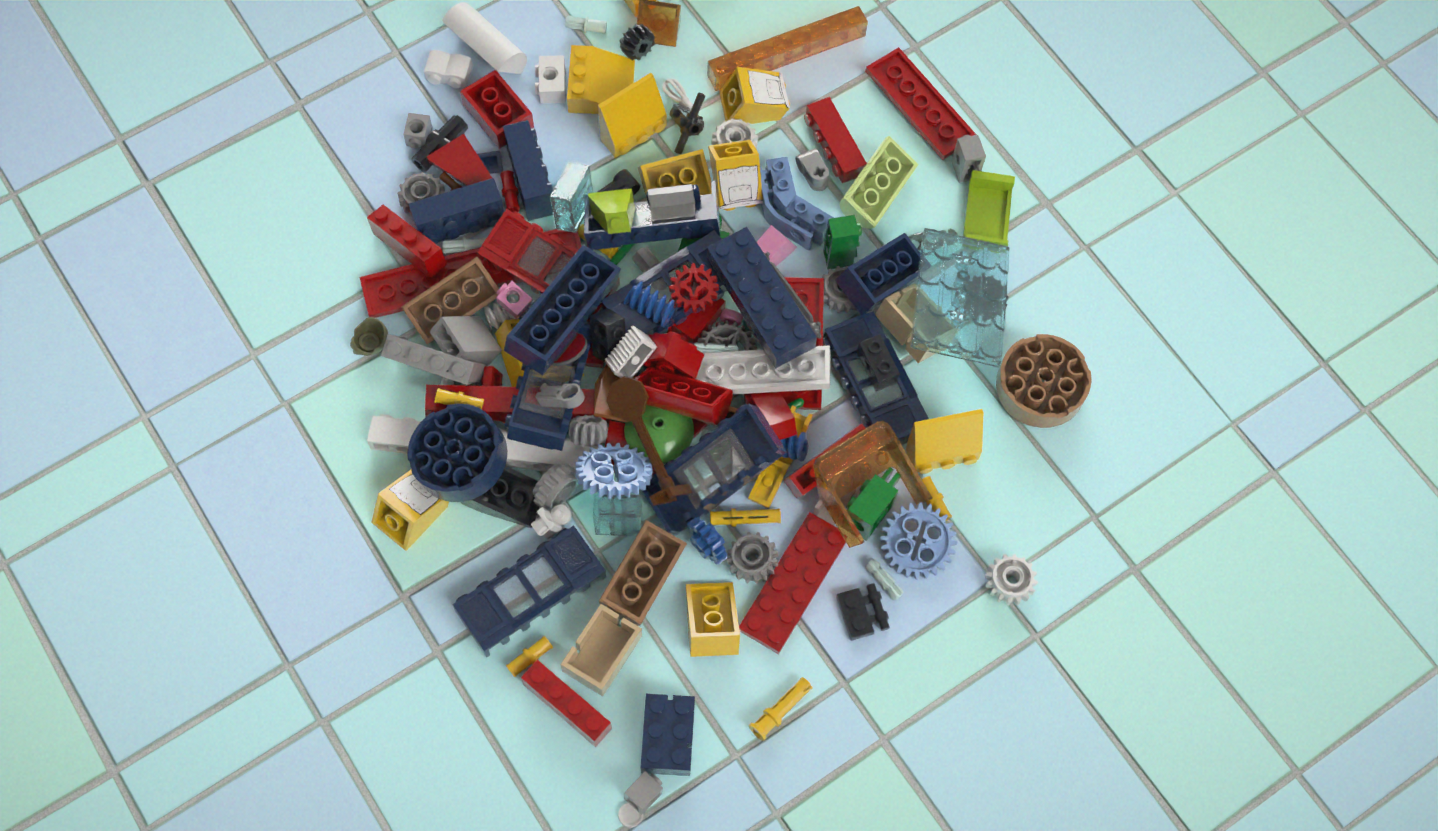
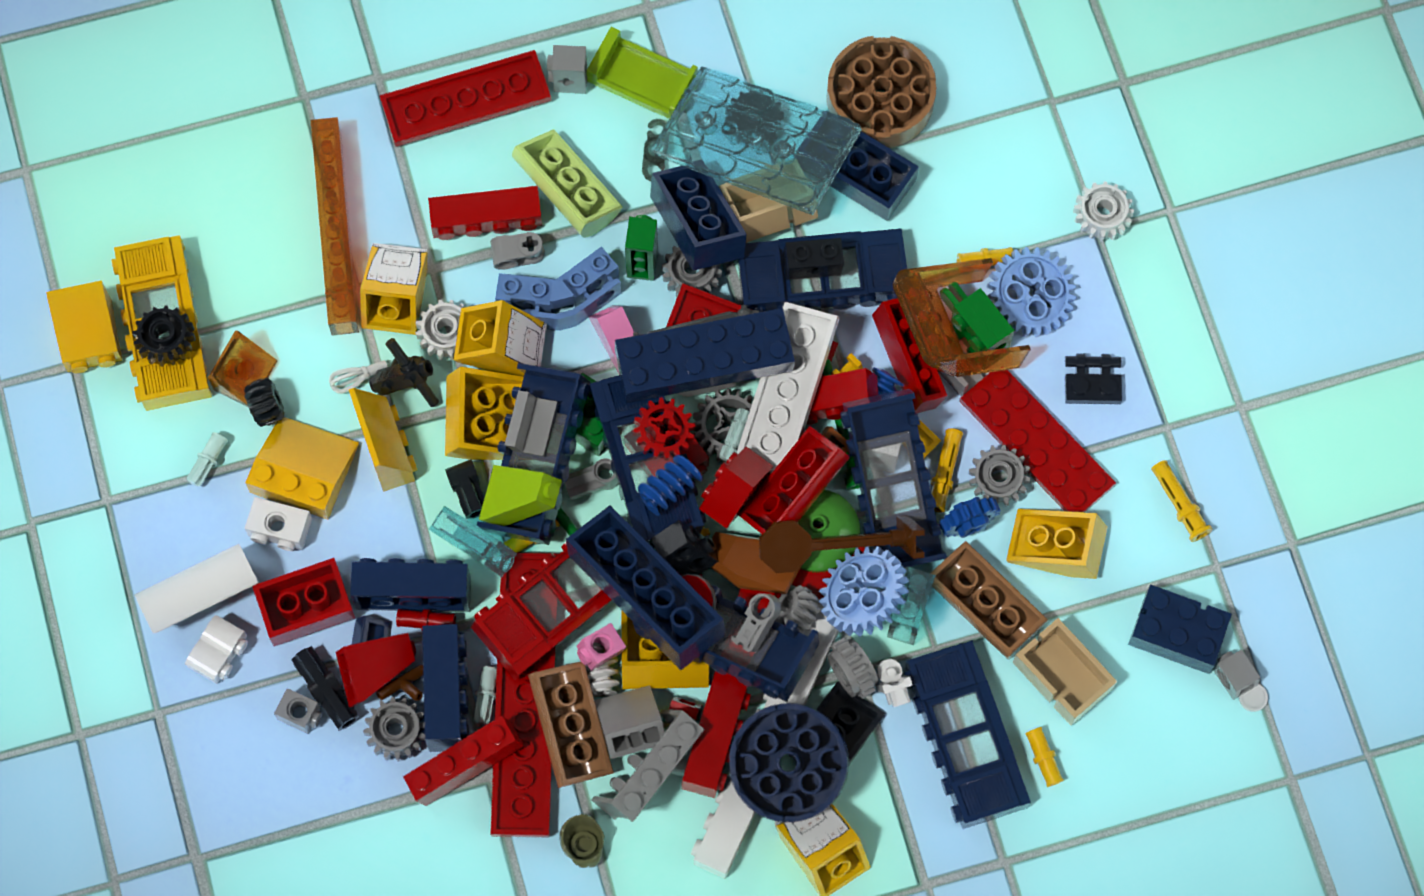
camera: 70 degrees left, 5 degrees up
yellow pin [435,388,484,409] -> none
red brick [521,659,612,747] -> none
white brick [605,326,657,378] -> none
bright pink tile [720,309,743,327] -> none
light aqua axle [866,559,904,601] -> none
yellow slope [905,409,984,474] -> none
none -> dark blue brick [796,110,919,221]

